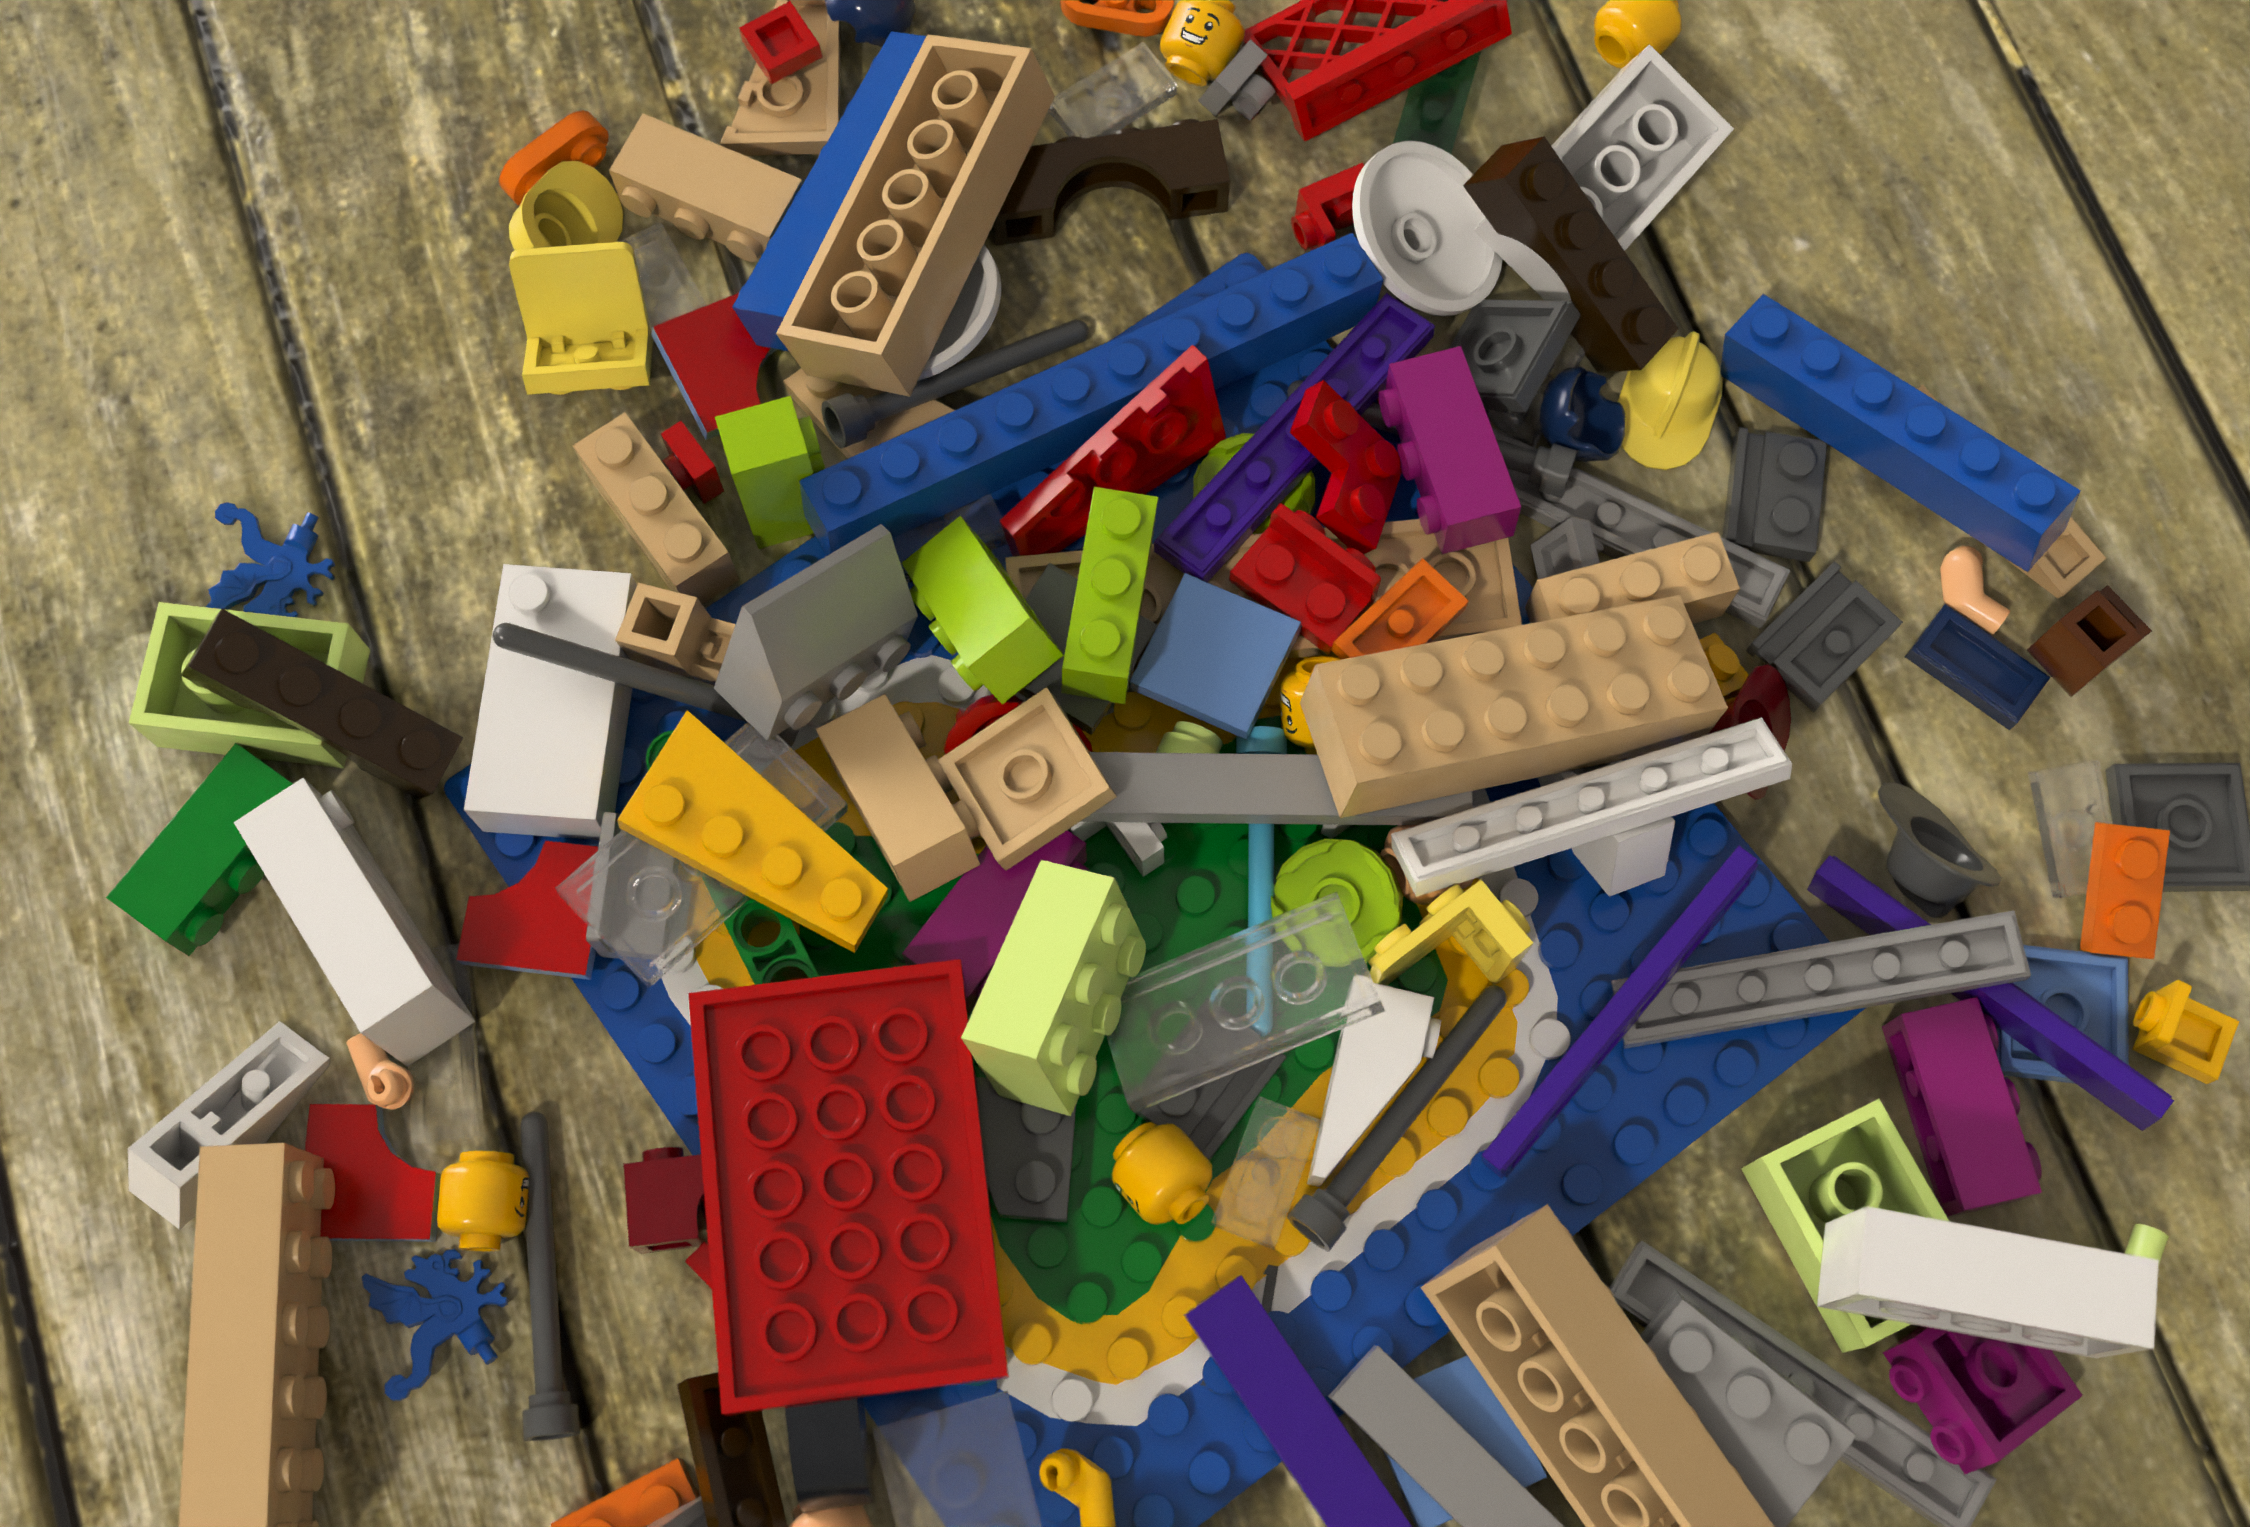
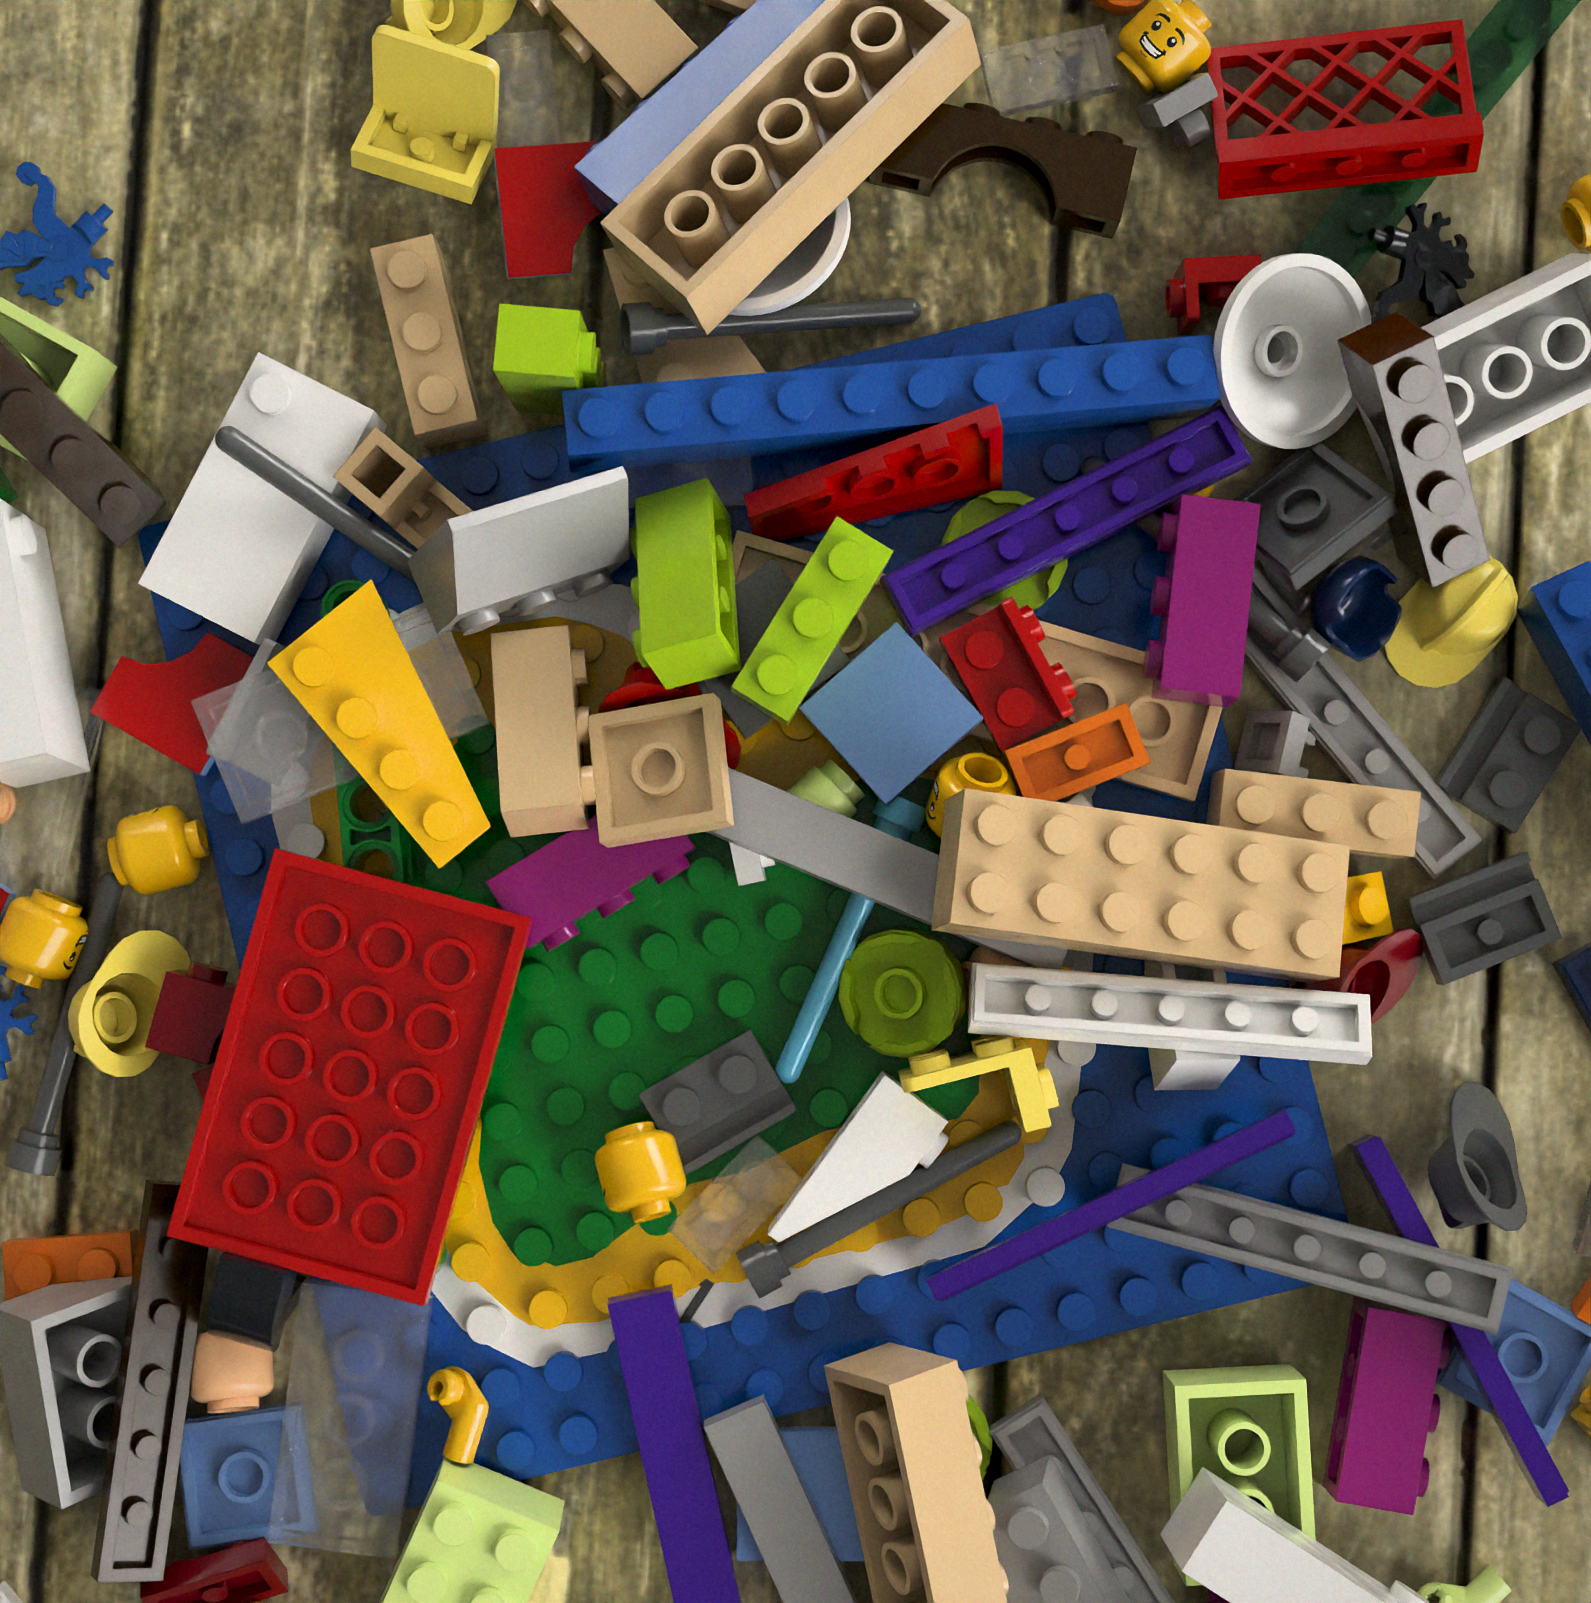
camera: 25 degrees right, 15 degrees up
red plate [660,420,724,504] -> none
yellowish green brick [961,860,1146,1116] -> none
dark grey wing [975,1077,1077,1223] -> none
clear tile [1106,892,1385,1113] -> none
red plate [1289,380,1402,554] -> none
none -> light yellow piece [68,930,190,1077]
none -> yellow head [107,804,210,896]
none -> black piece [1368,202,1475,324]

